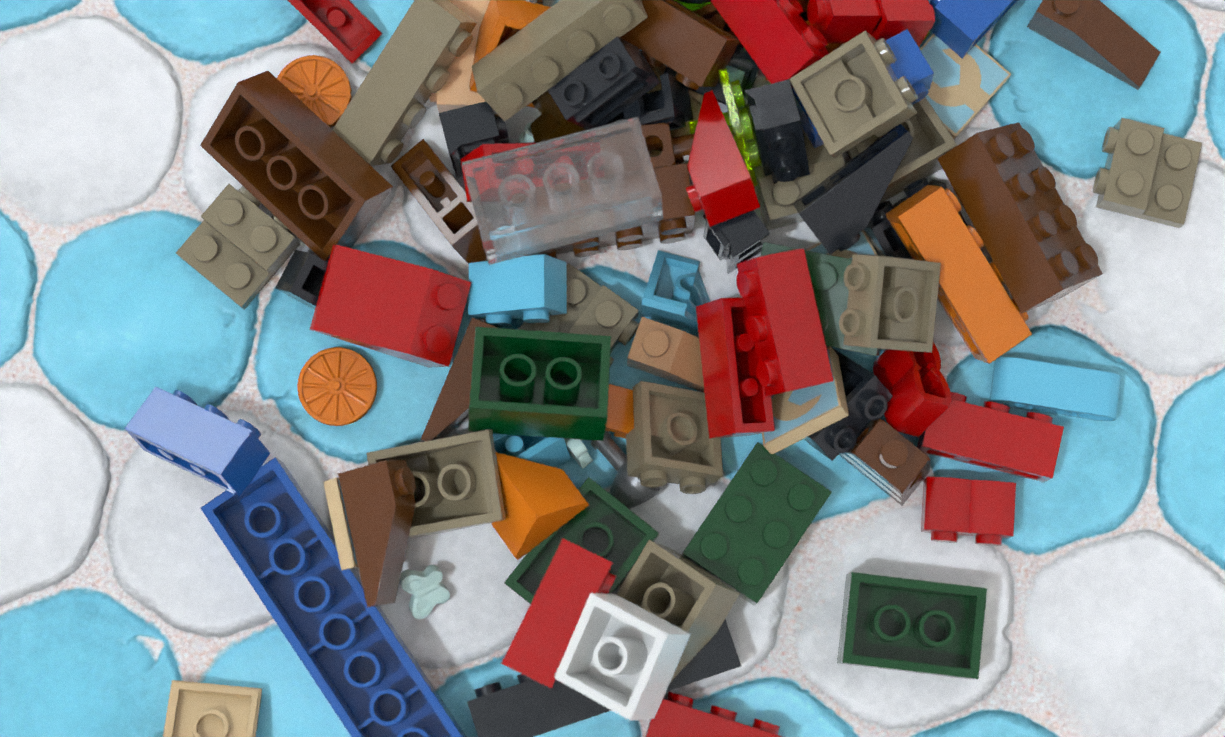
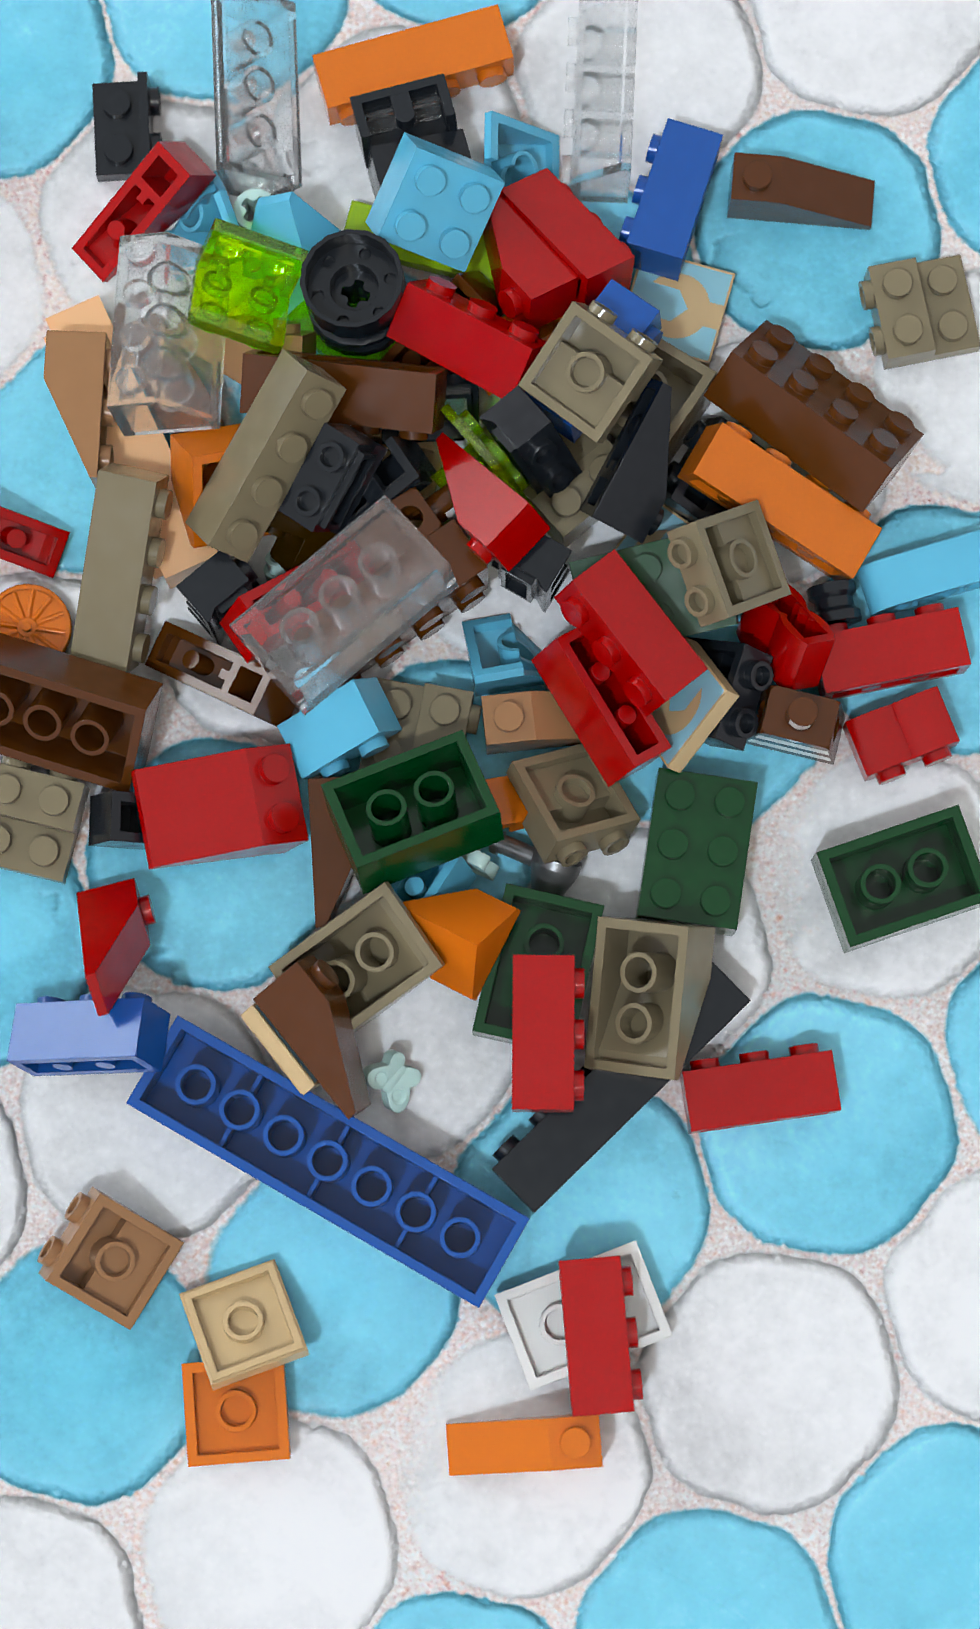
camera: 25 degrees left, 0 degrees up
orange wheel [297,347,377,426] -> none
white brick [554,593,691,721] -> none
none -> medium nougat plate [38,1186,184,1330]
none -> red slope [76,878,156,1017]
none -> black wheel [806,579,862,626]

